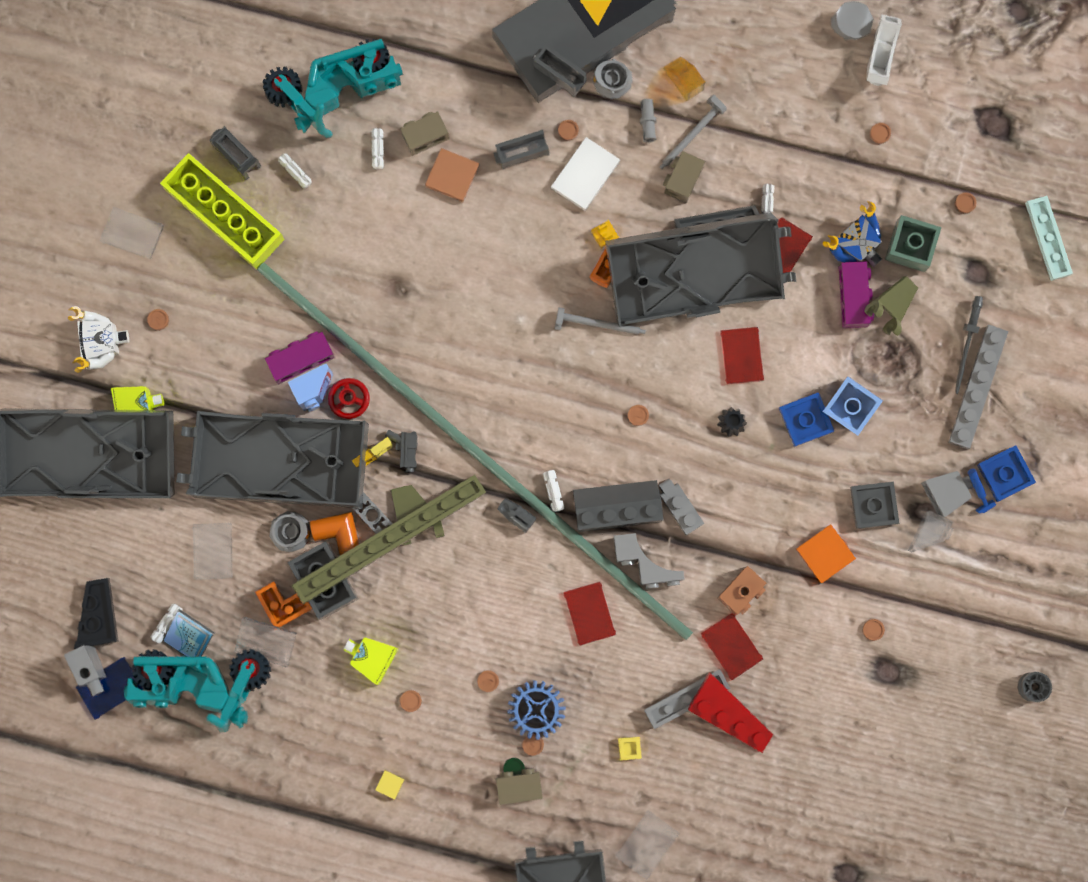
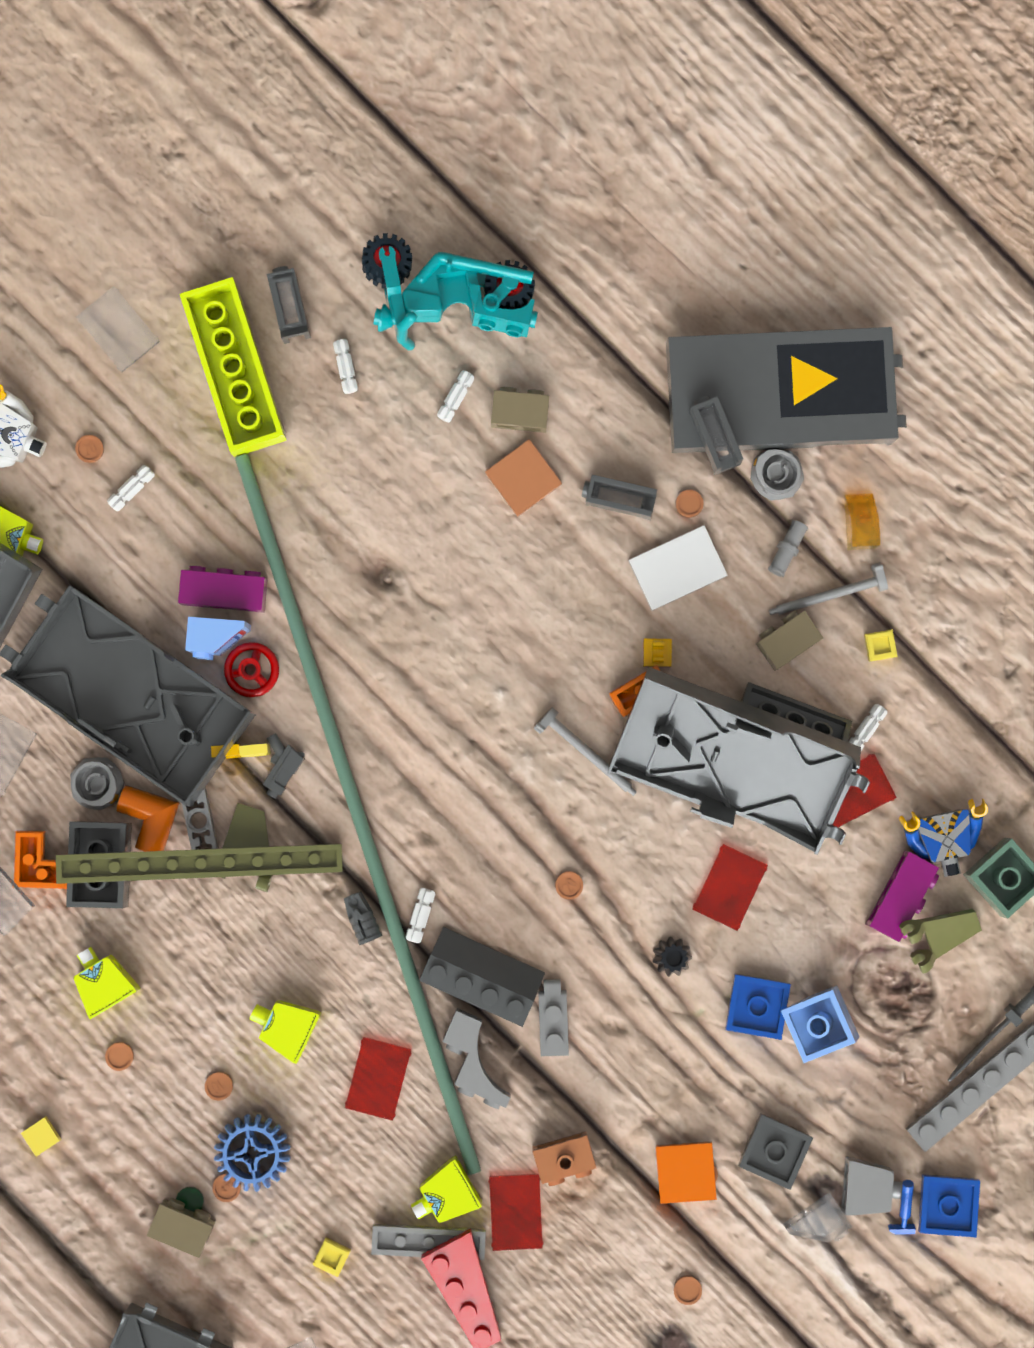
camera: 30 degrees right, 5 degrees up
none -> white axle [107,465,155,511]
none -> neon yellow torso [250,1000,322,1064]
none -> neon yellow torso [411,1155,482,1223]
none -> light yellow tile [864,629,898,662]

